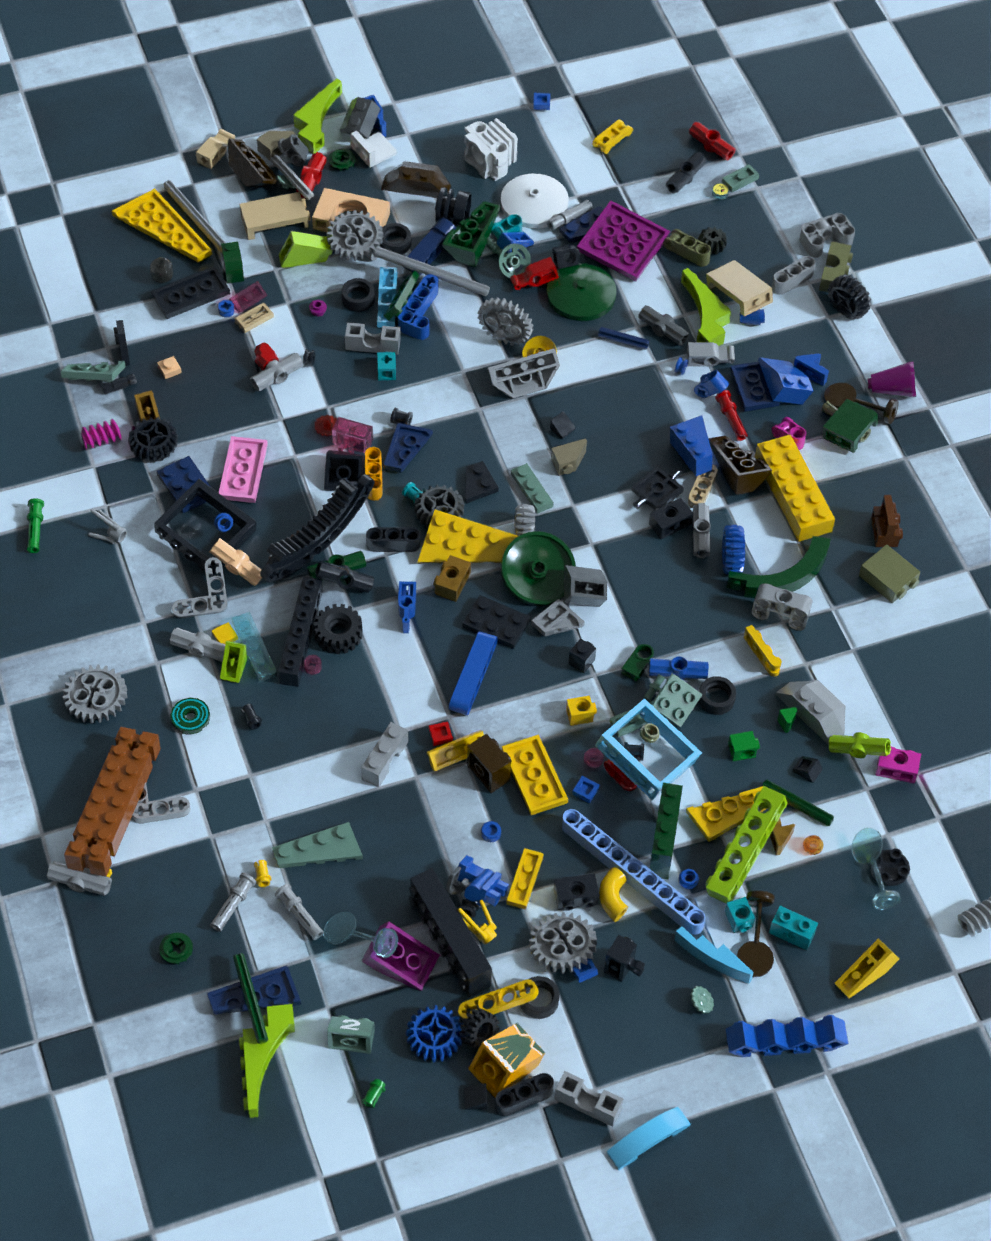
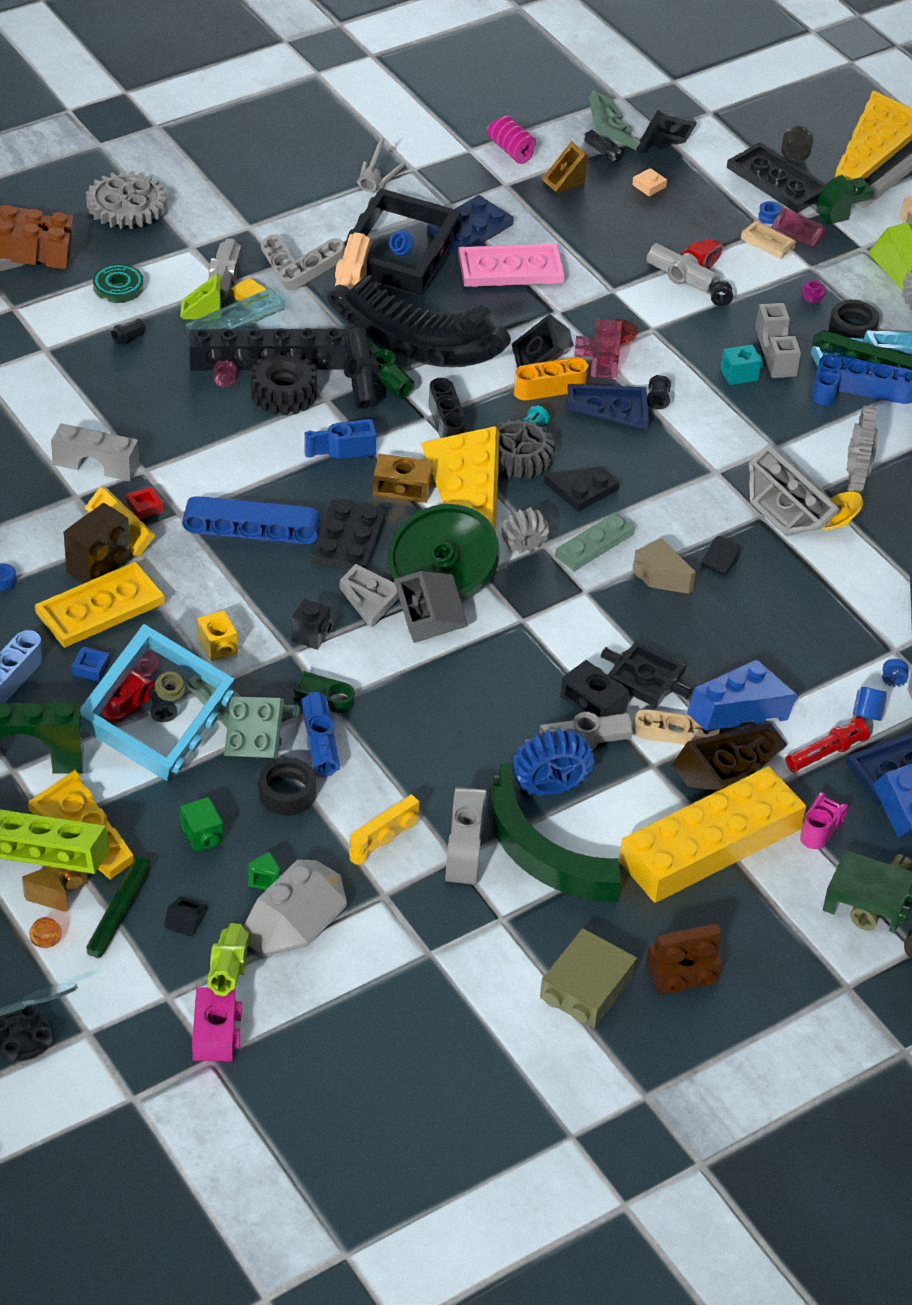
camera: 75 degrees right, 10 degrees down
green pin [27,498,44,553] -> none
black gear [128,417,178,463] -> none

